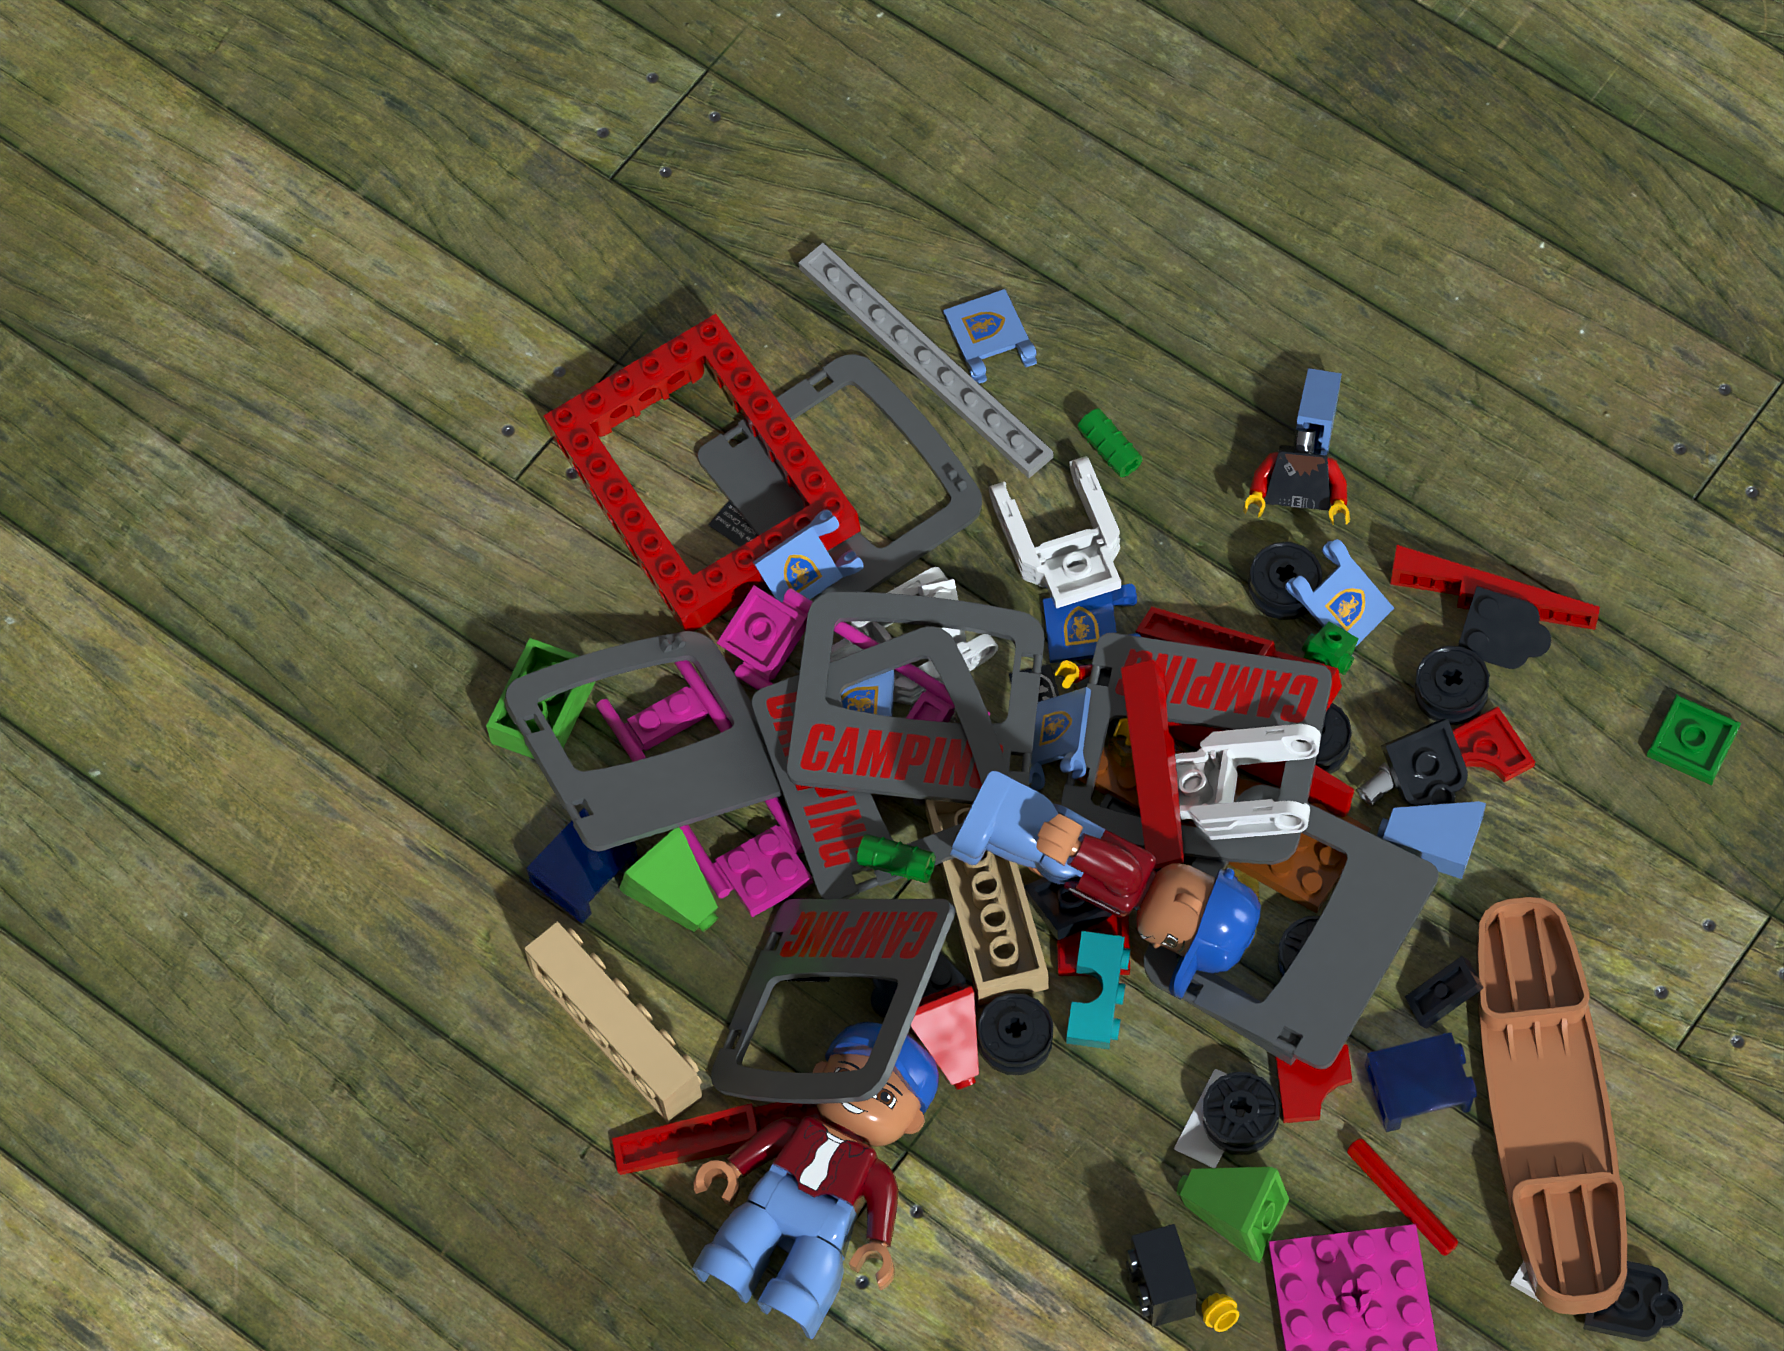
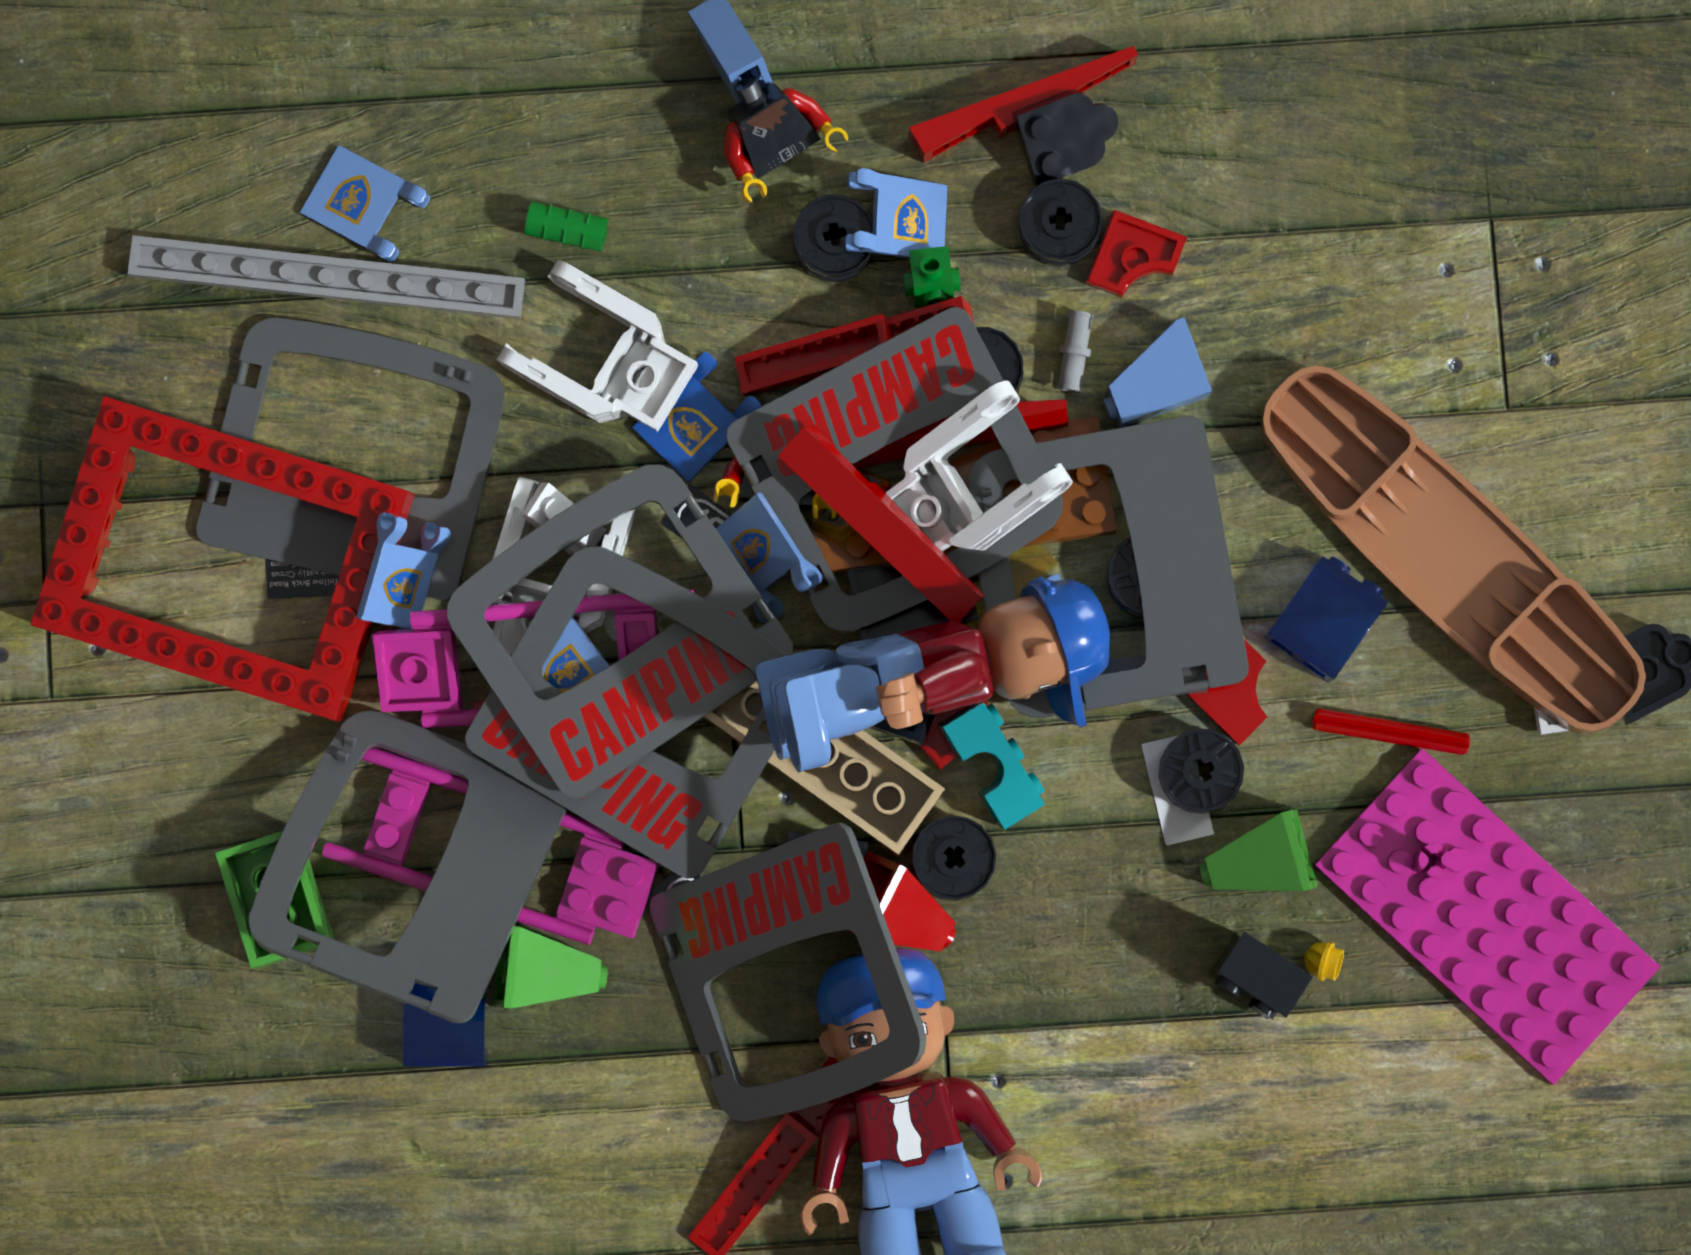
camera: 45 degrees left, 20 degrees up
tan brick [524,921,703,1124] -> none
green axle [857,834,936,883] -> none
black plate [1381,718,1468,806] -> none
black plate [1405,956,1484,1029] -> none
green tile [1647,694,1741,786] -> none

